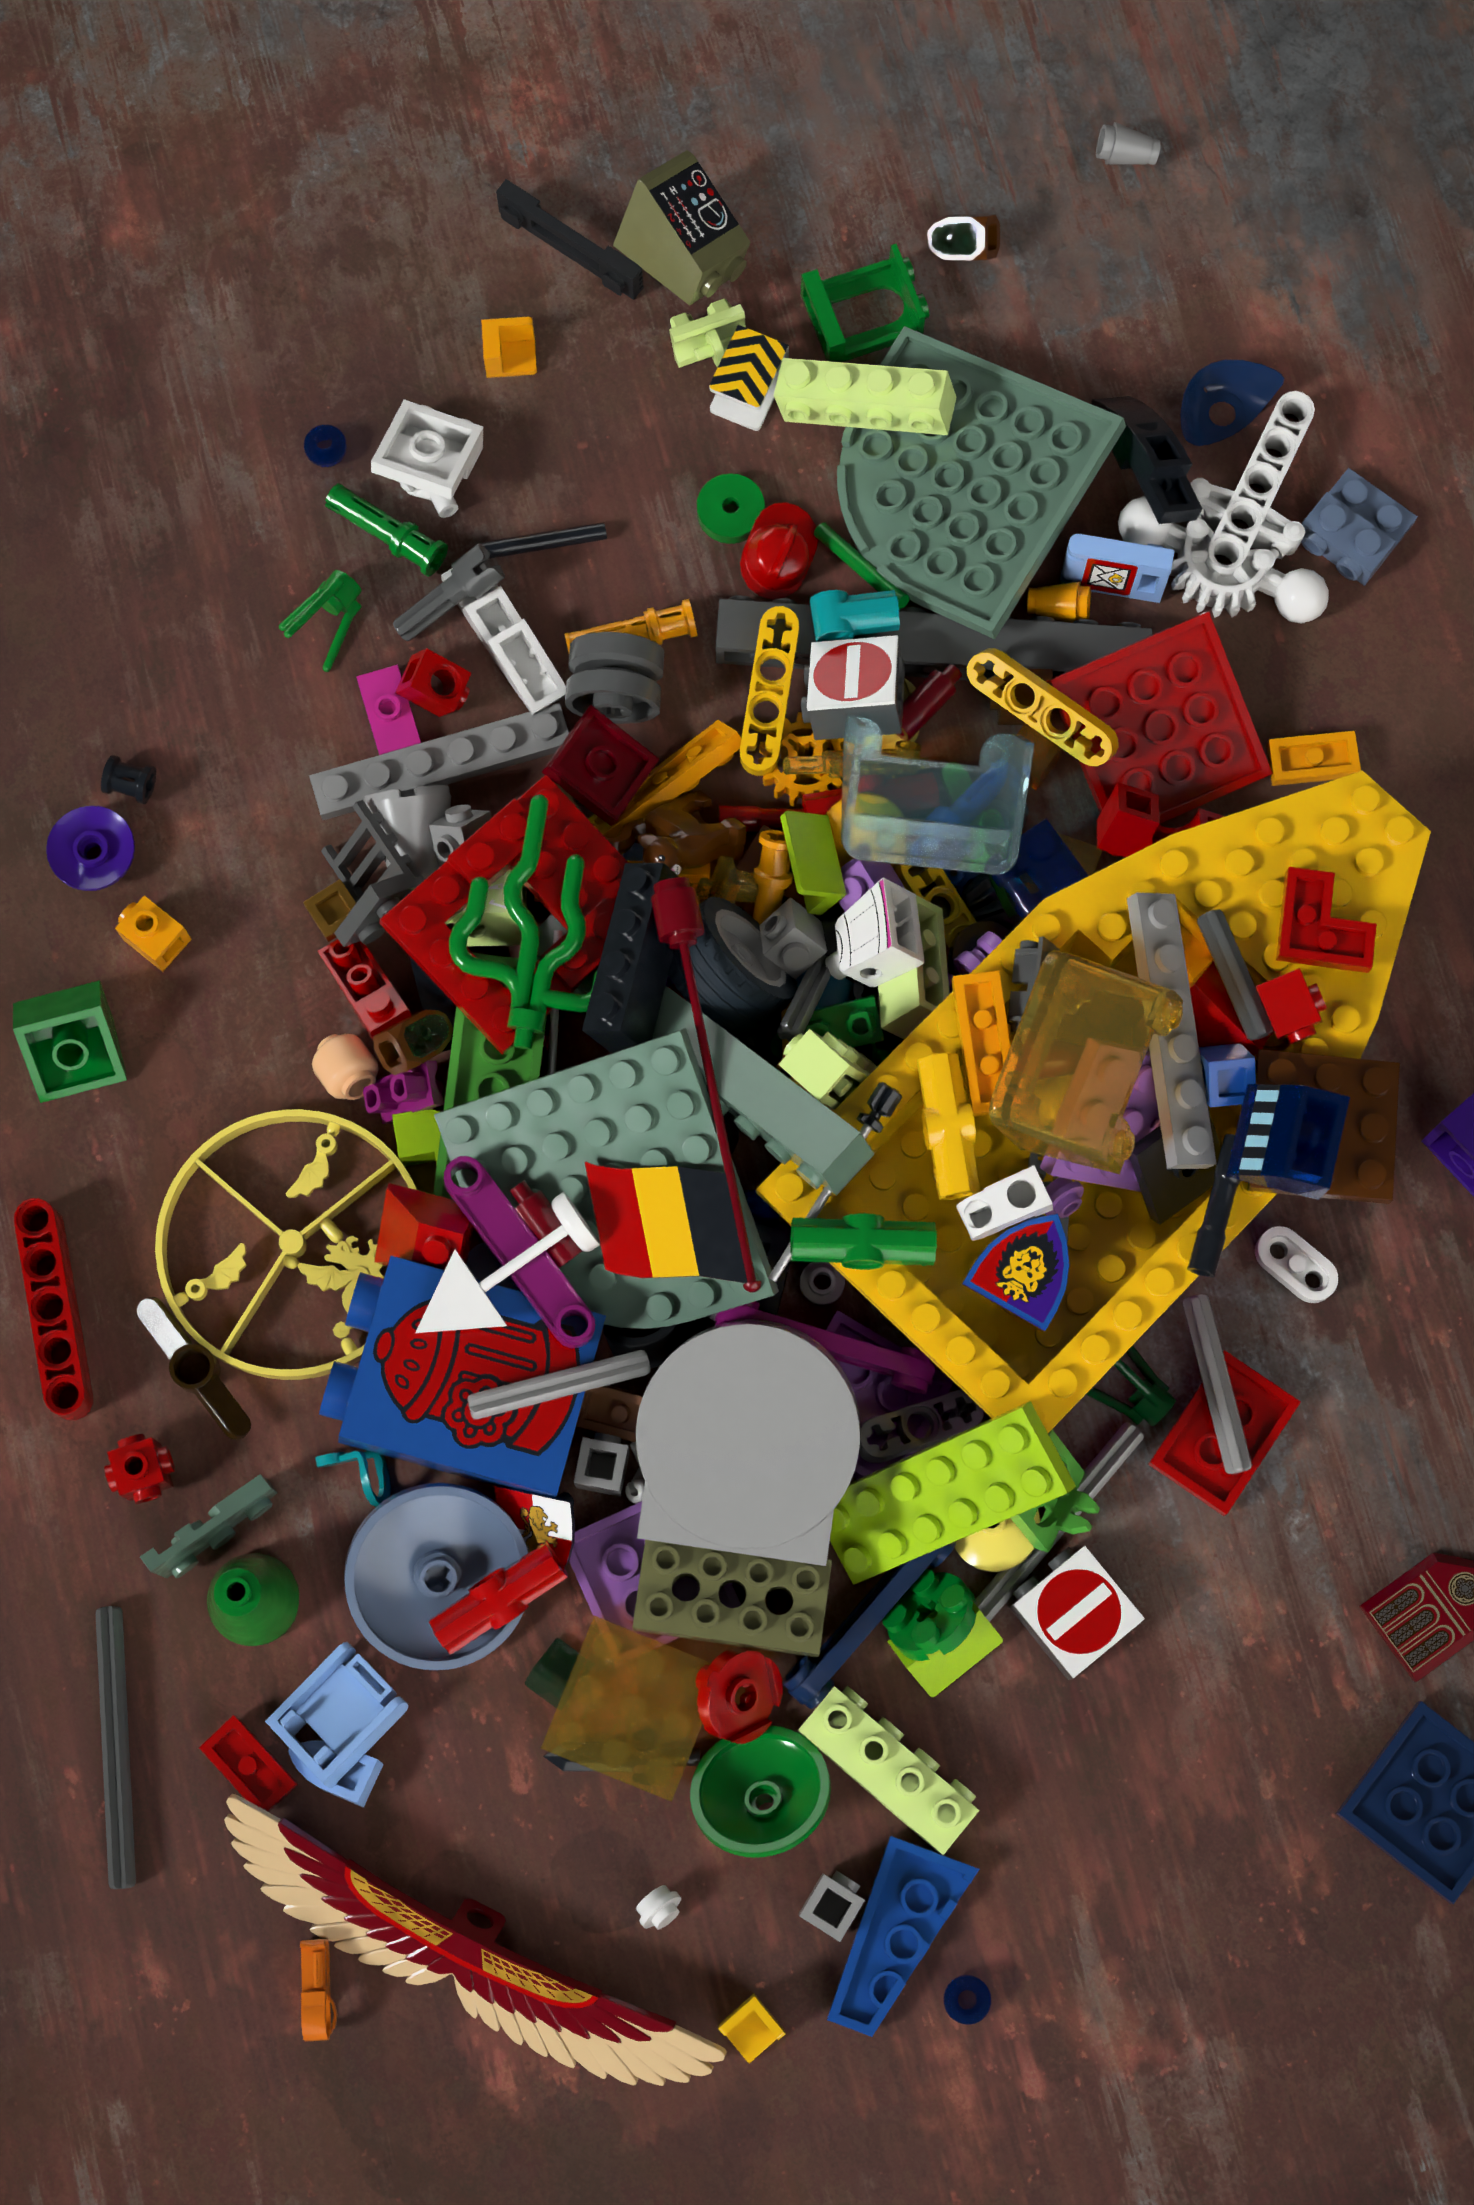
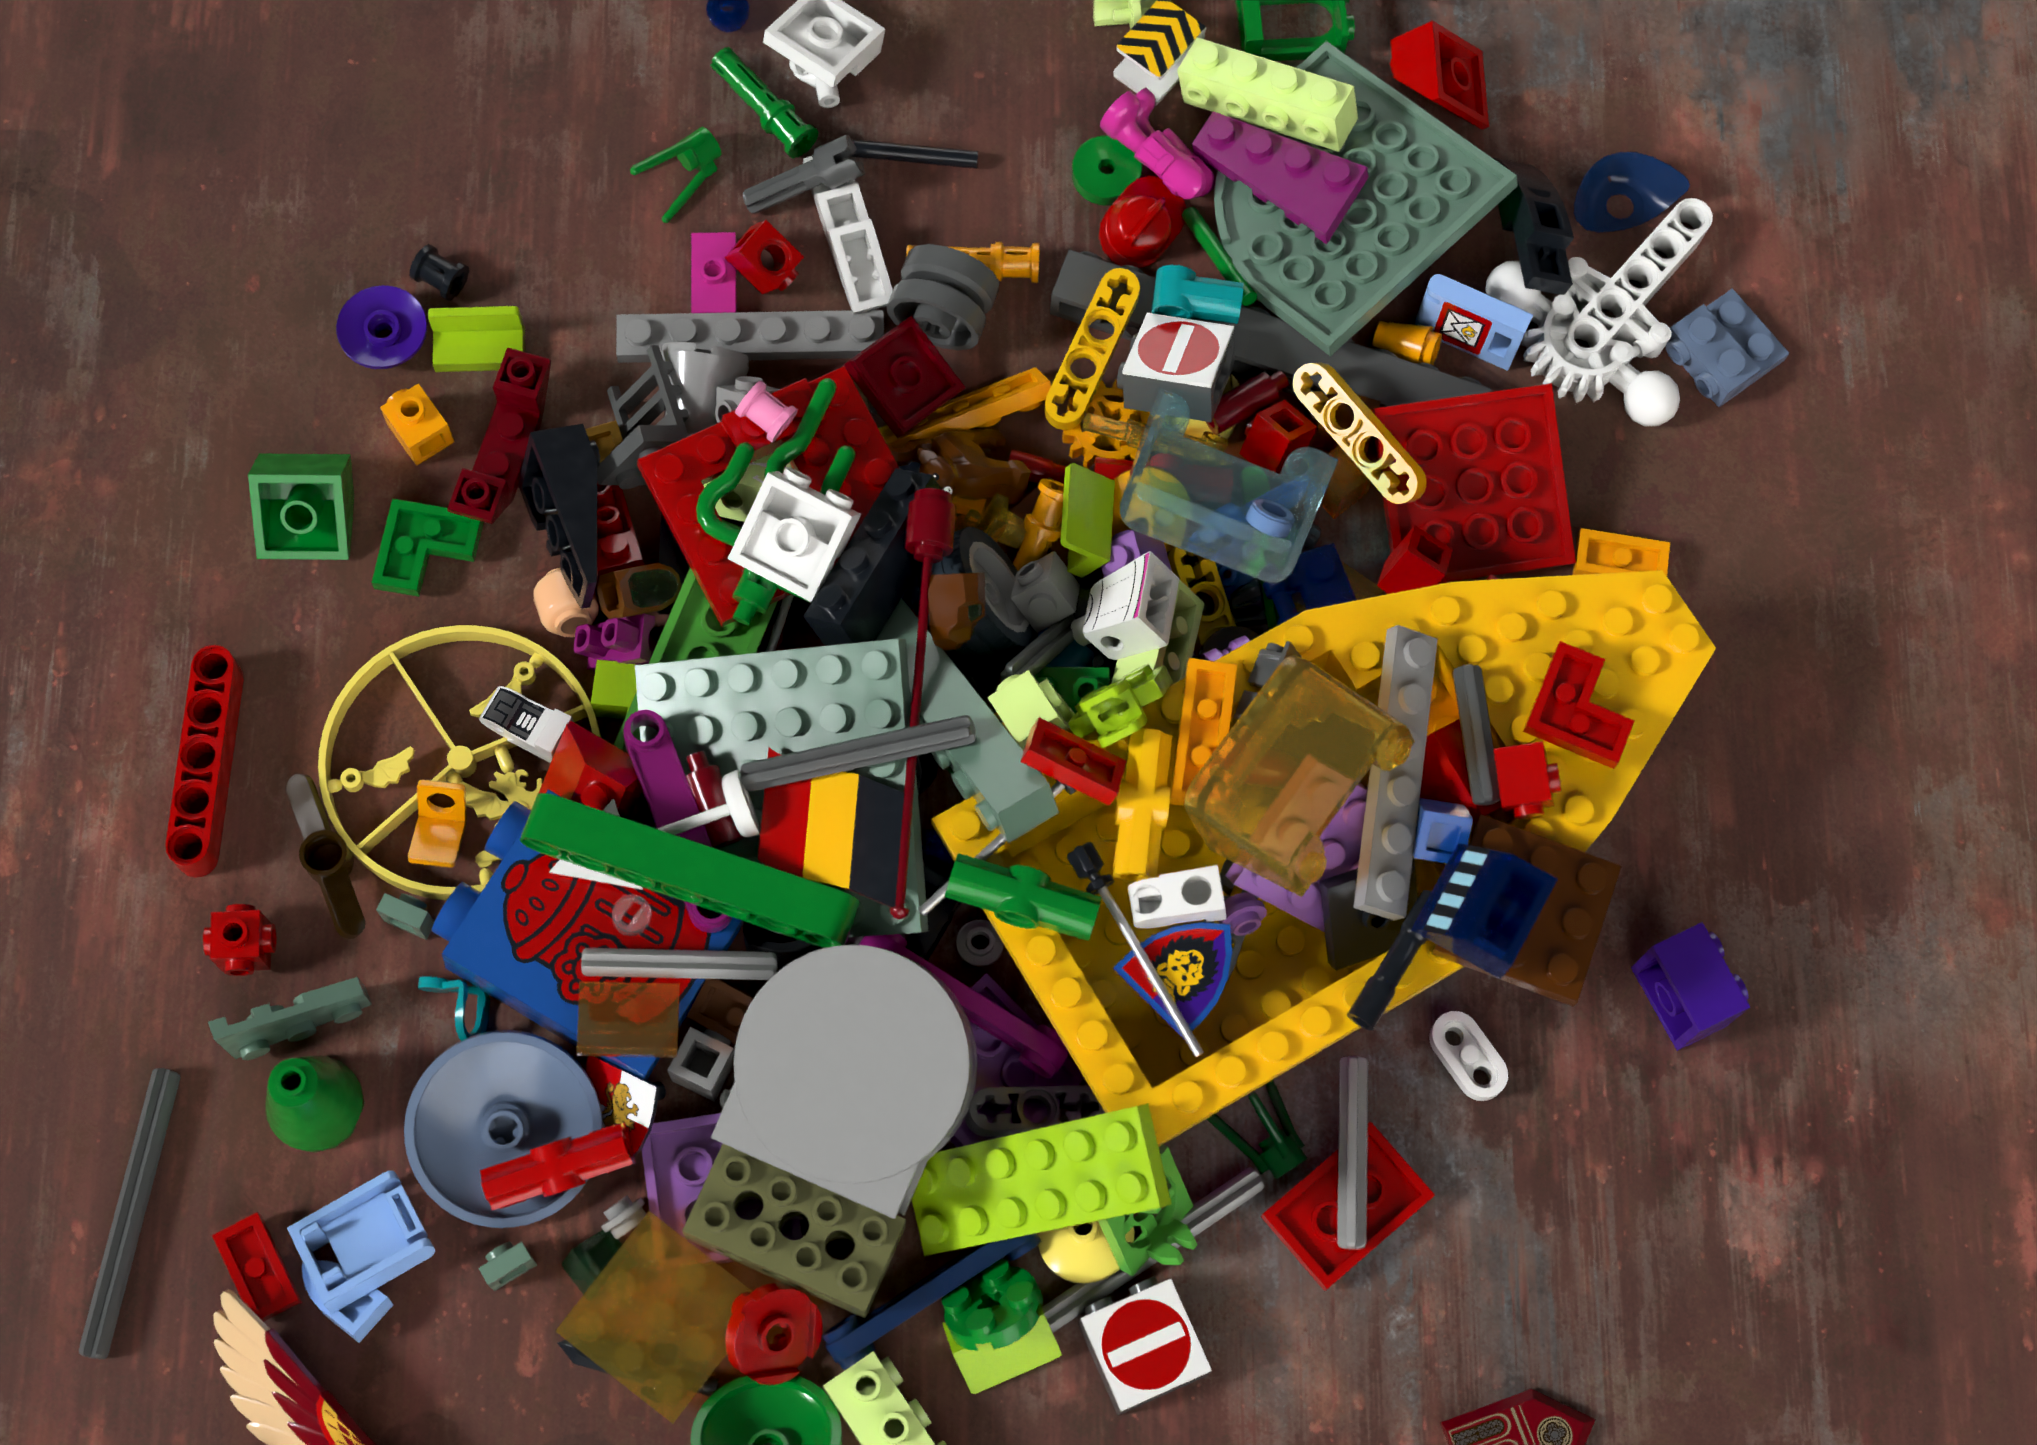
camera: 10 degrees right, 5 degrees down
none -> green plate [371,499,484,597]
none -> sand green plate [376,893,434,940]
none -> light orange bracket [408,780,467,868]
none -> lime panel [428,306,525,372]
none -> dark red slope [447,347,551,524]
none -> sand green plate [478,1242,537,1291]
none -> leg [479,686,574,763]
none -> black wedge [518,424,600,609]
none -> green beam [520,793,860,948]
none -> clear orange plate [577,981,679,1058]
none -> light grey plate [601,1195,648,1240]
none -> clear hinge [612,895,652,936]
none -> white plate [728,467,861,602]
none -> bright pink bush [735,380,798,443]
none -> dark grey axle [740,715,976,792]
none -> reddish brown rock [928,572,986,650]
none -> red plate [1020,717,1127,806]
none -> flat silver piece [1067,842,1204,1057]
none -> lime plate [1068,664,1173,748]
none -> dark pink piece [1100,88,1216,199]
none -> magenta wing [1192,111,1369,244]
none -> red brick [1239,400,1317,481]
none -> medium blue tile [1246,499,1295,538]
none -> red slope [1390,20,1489,130]

